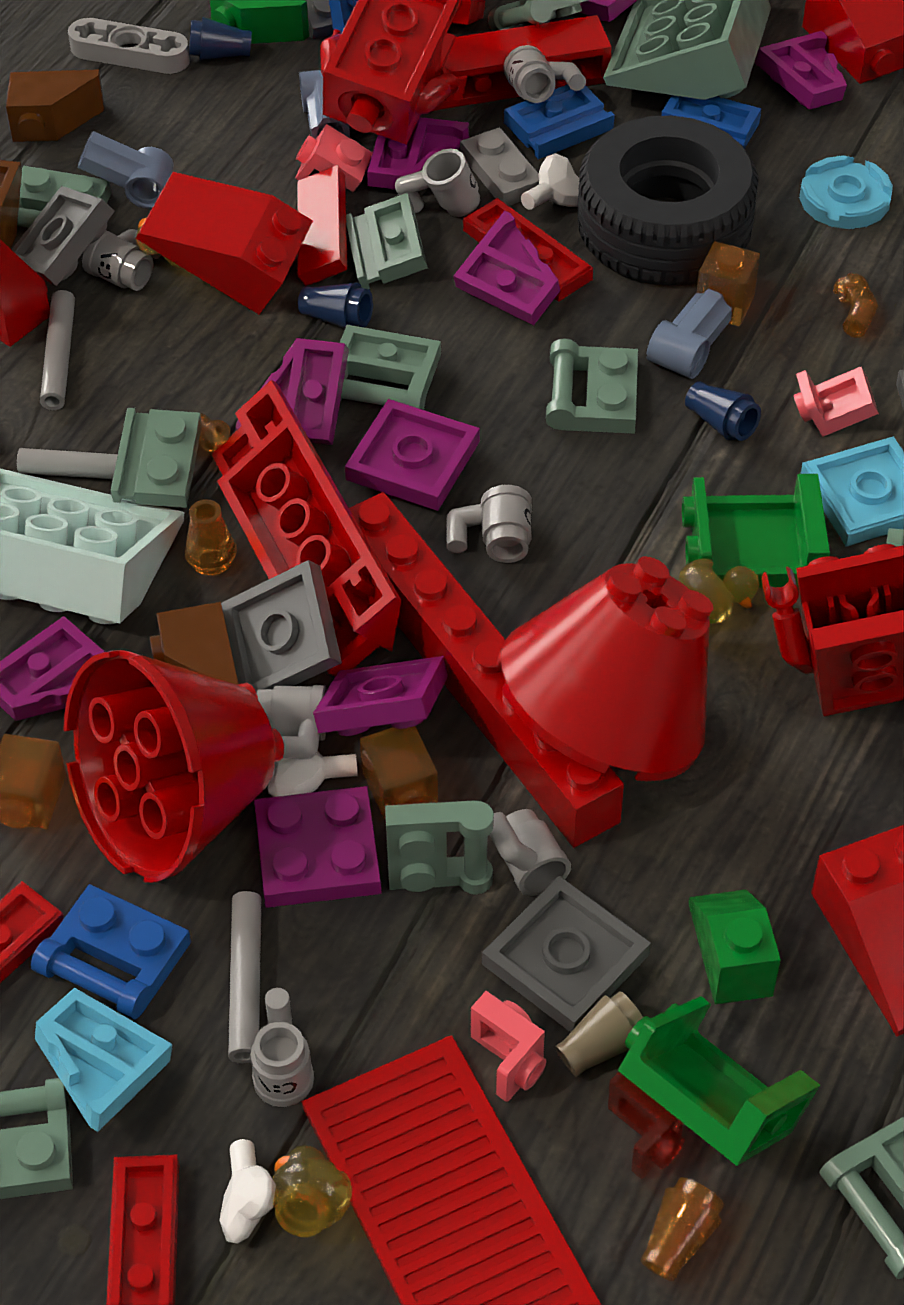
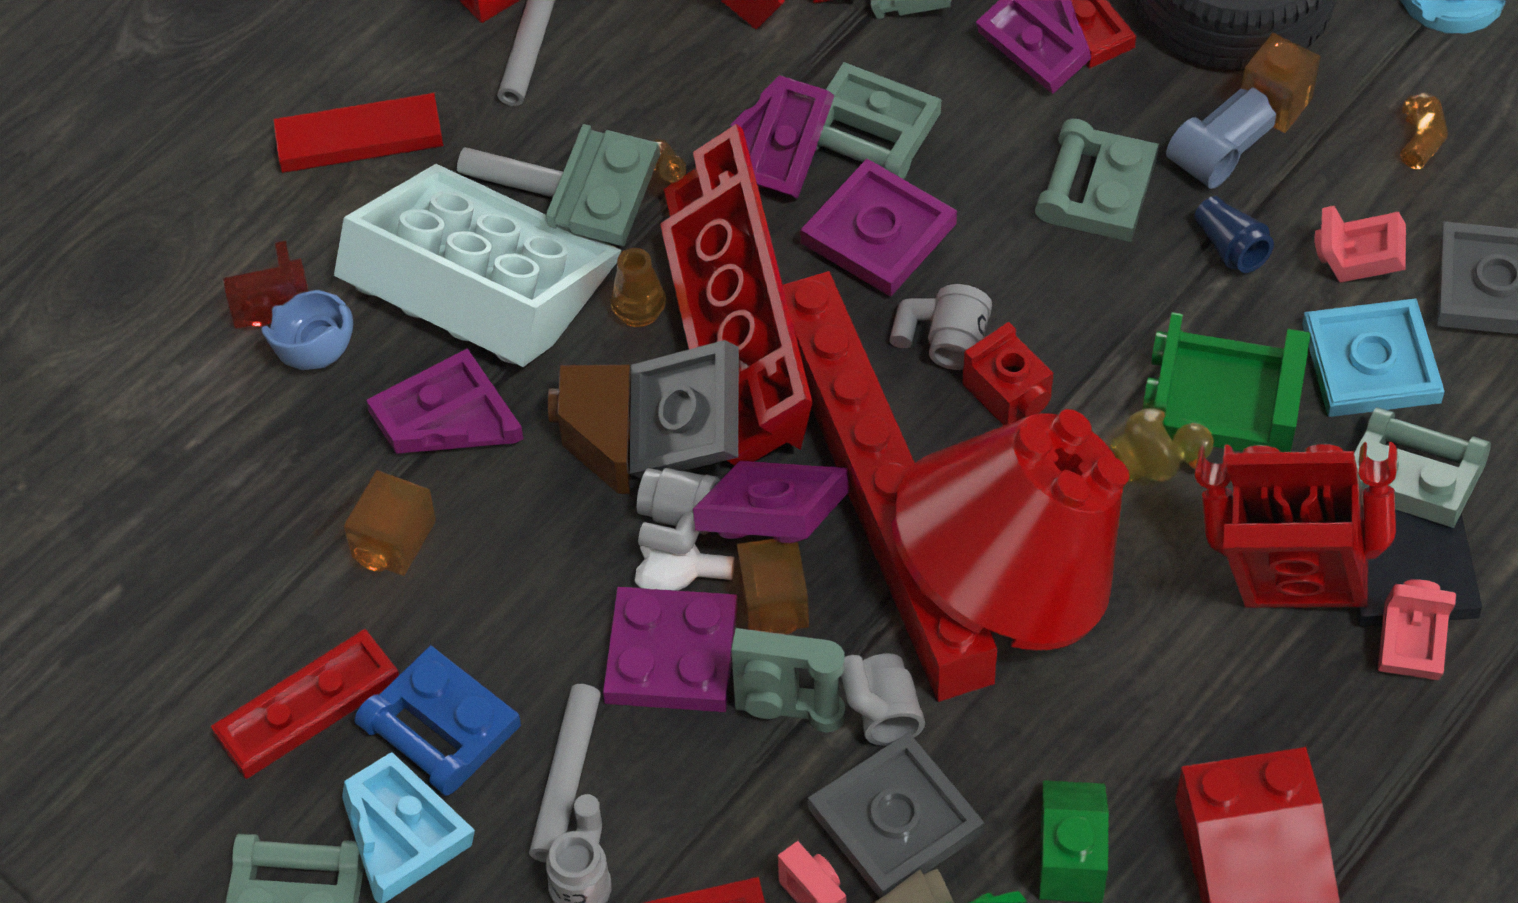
camera: 15 degrees right, 5 degrees up
red cone [64,650,284,883] -> none
dark blue cone [298,283,373,328] -> none
none -> red brick [962,322,1054,426]

